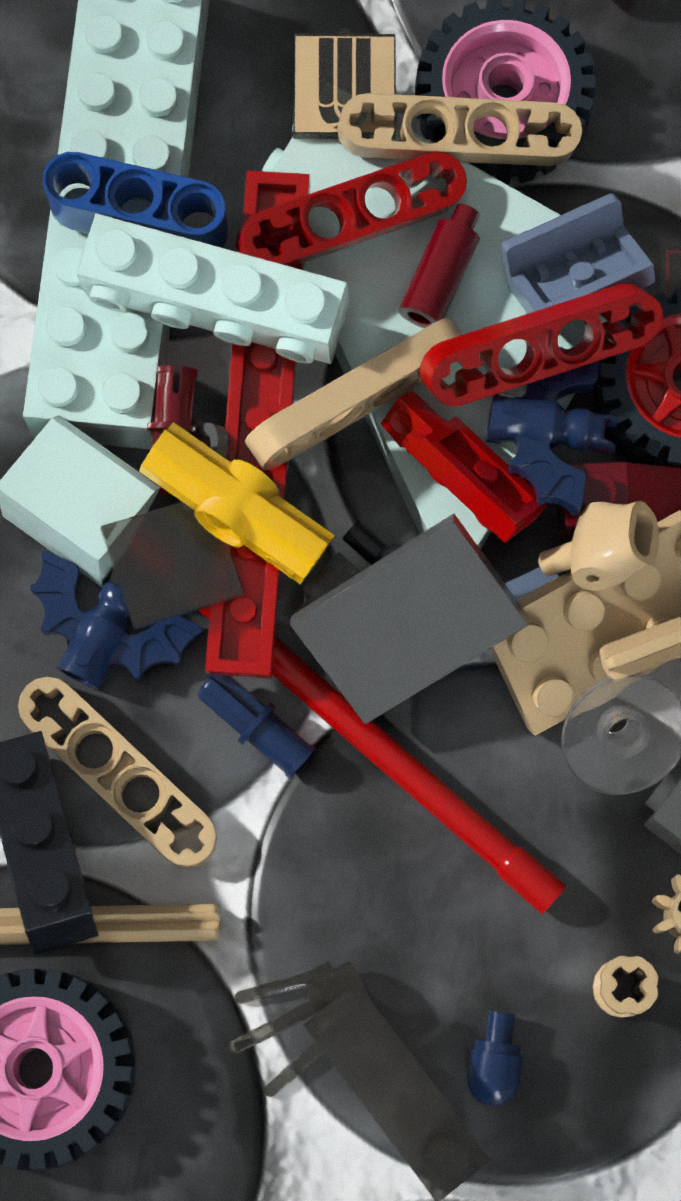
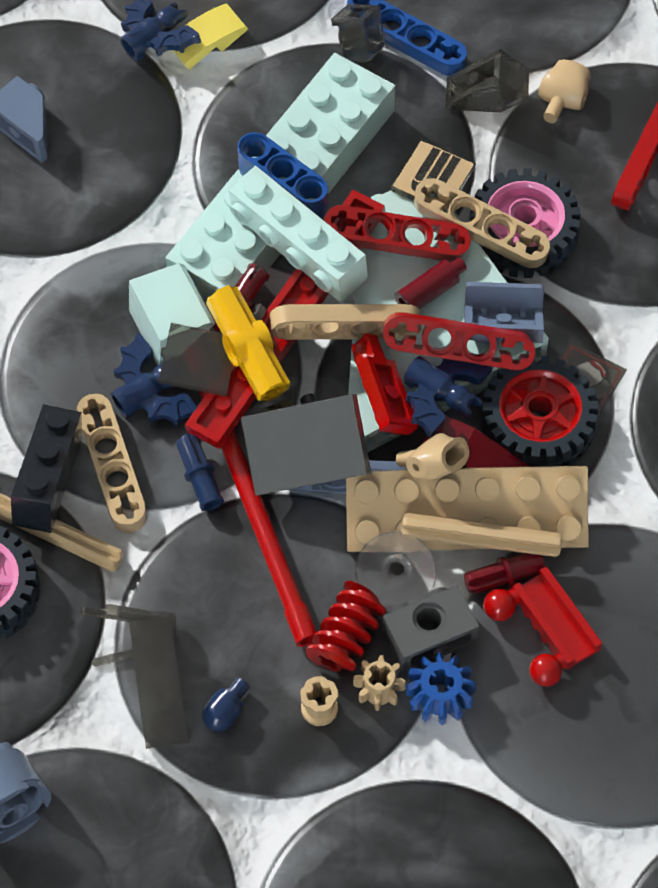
camera: 30 degrees right, 15 degrees down
none -> red piece [305,580,387,672]

